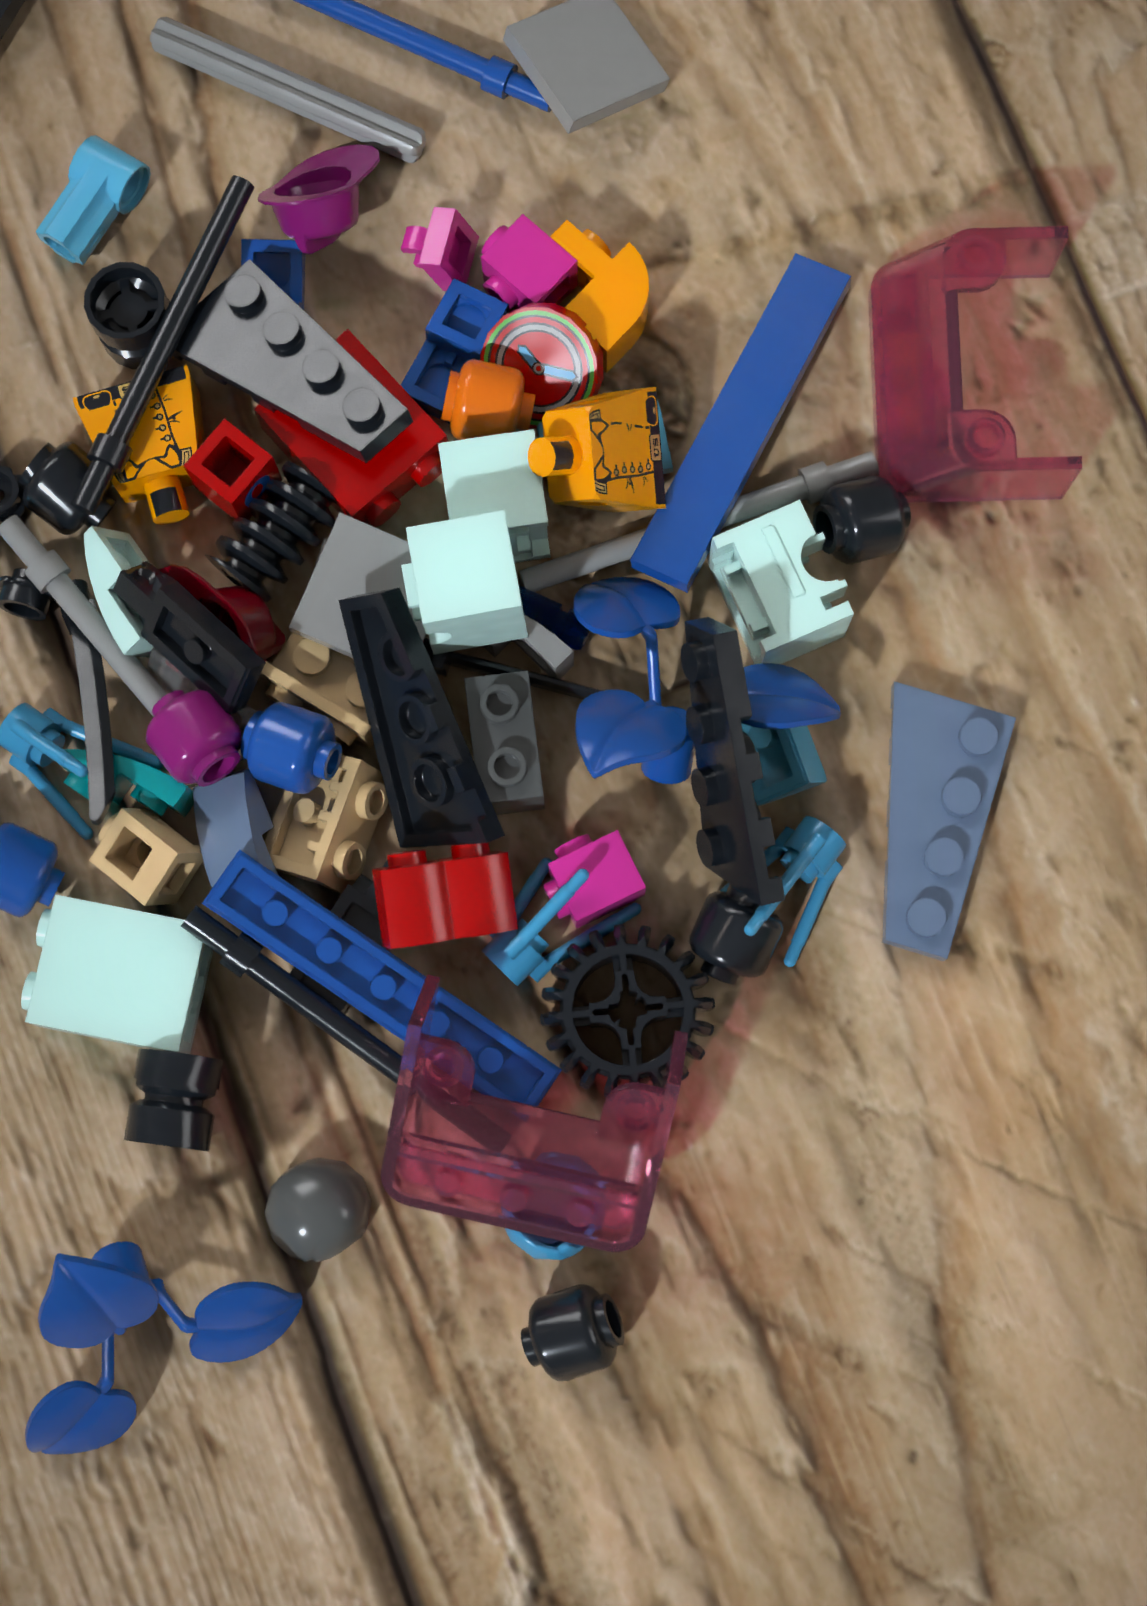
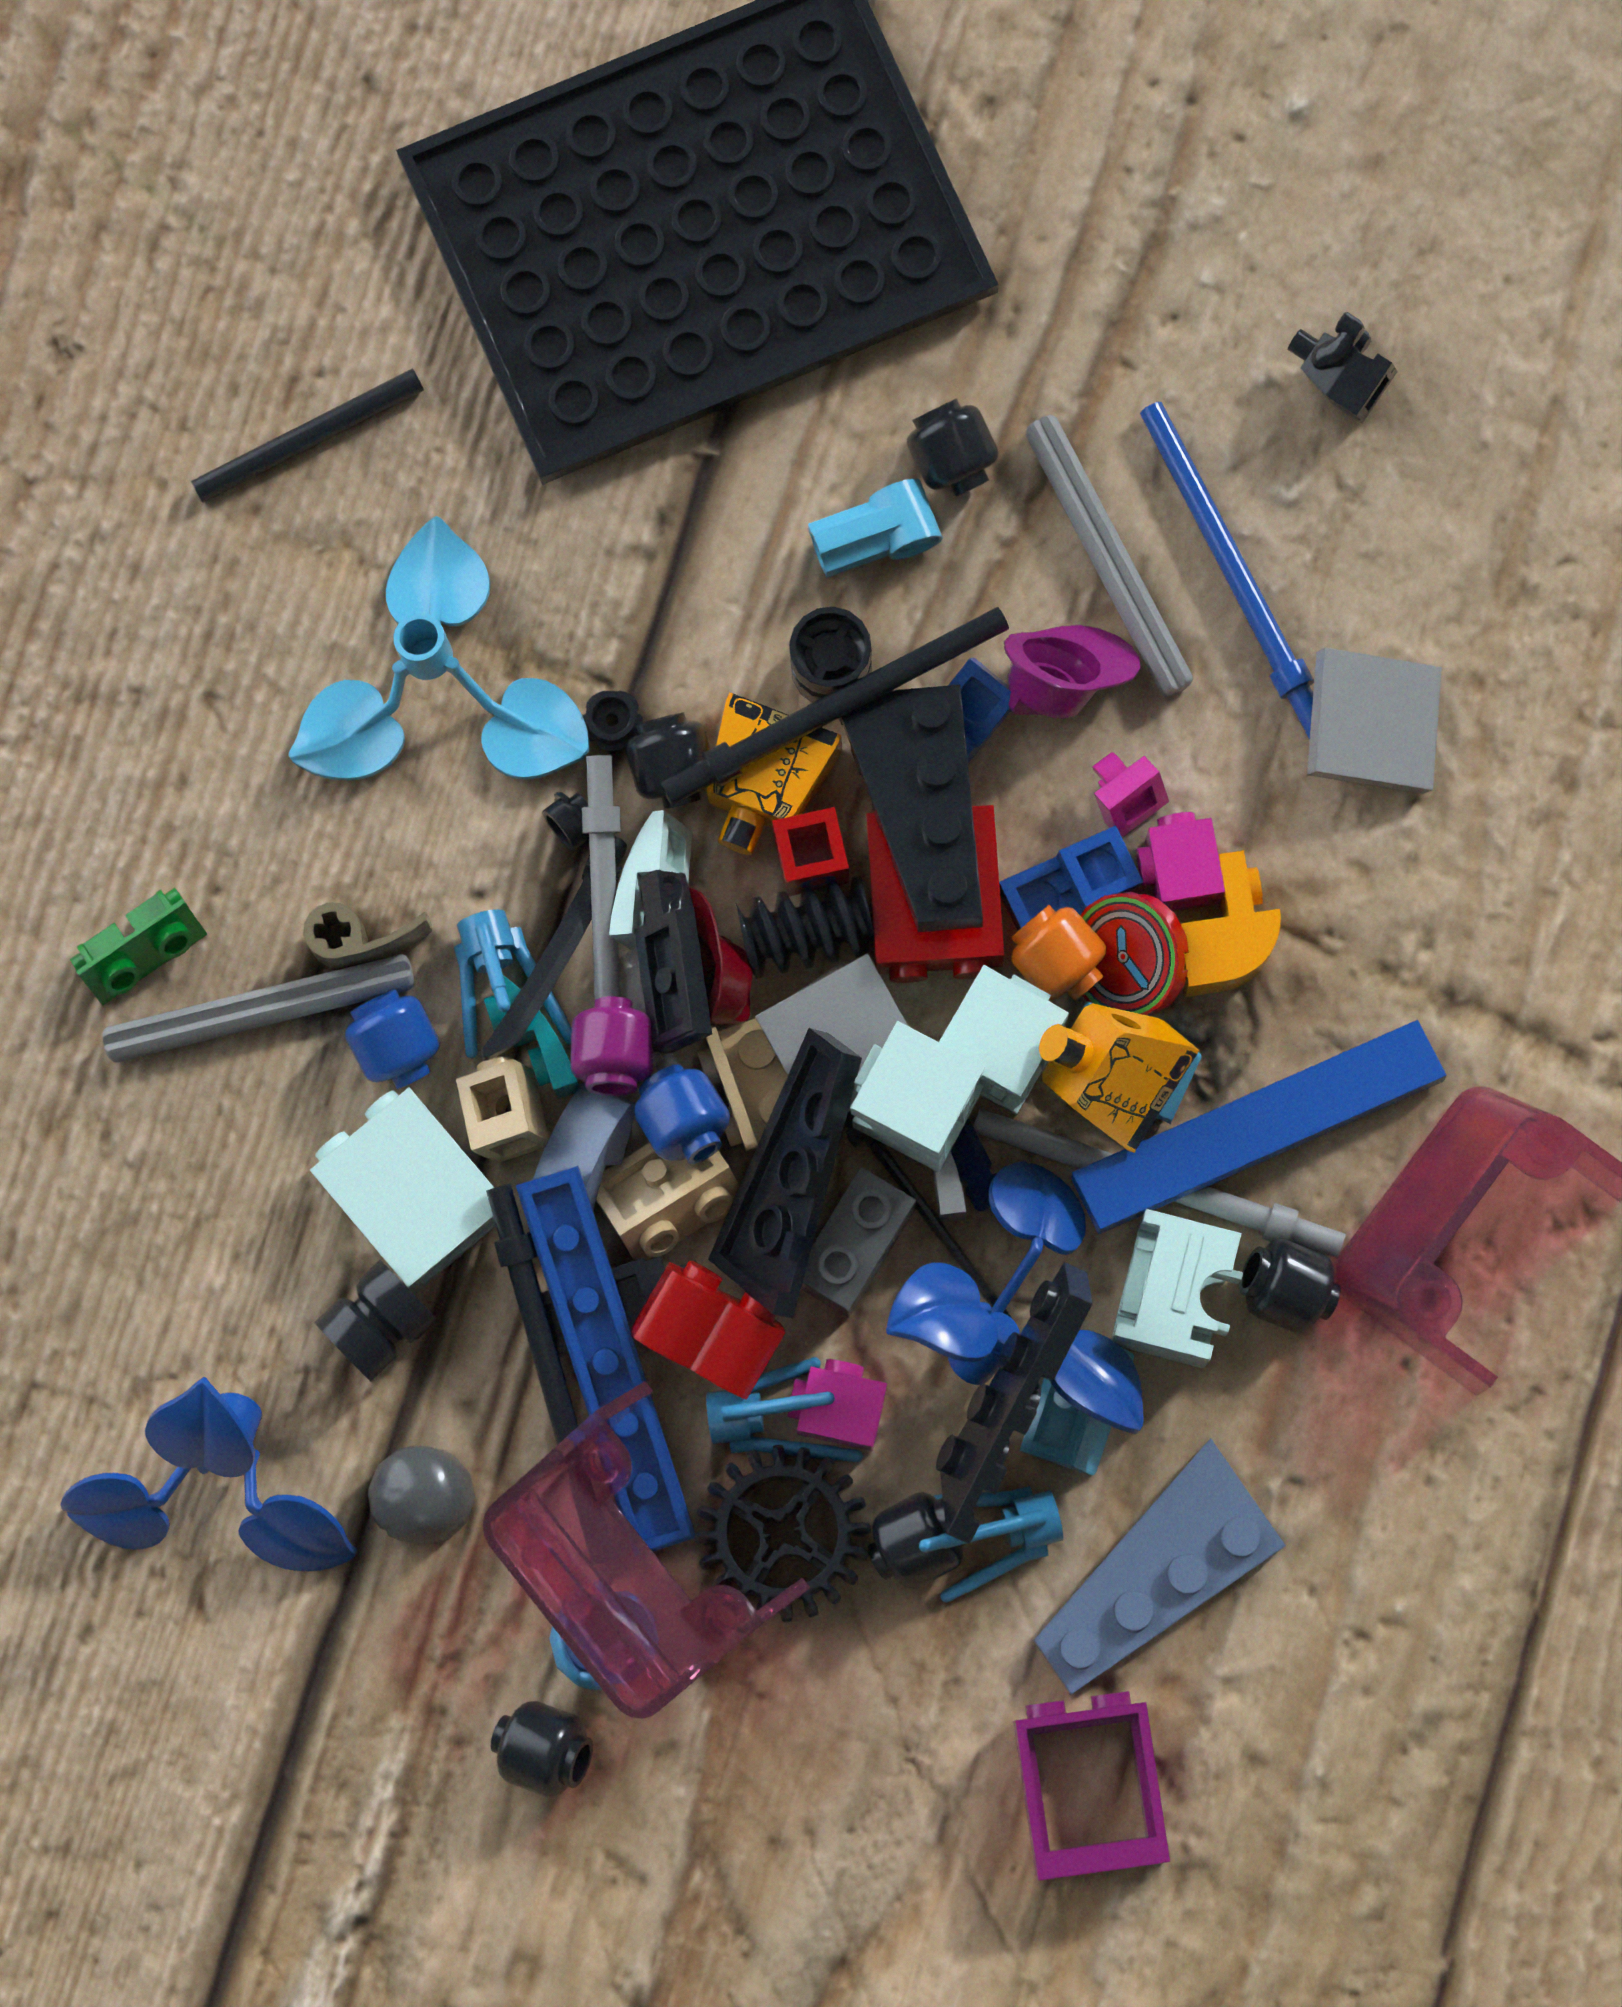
camera: 40 degrees right, 0 degrees up
none -> black head [907,398,999,496]
none -> magenta window [1013,1691,1170,1881]

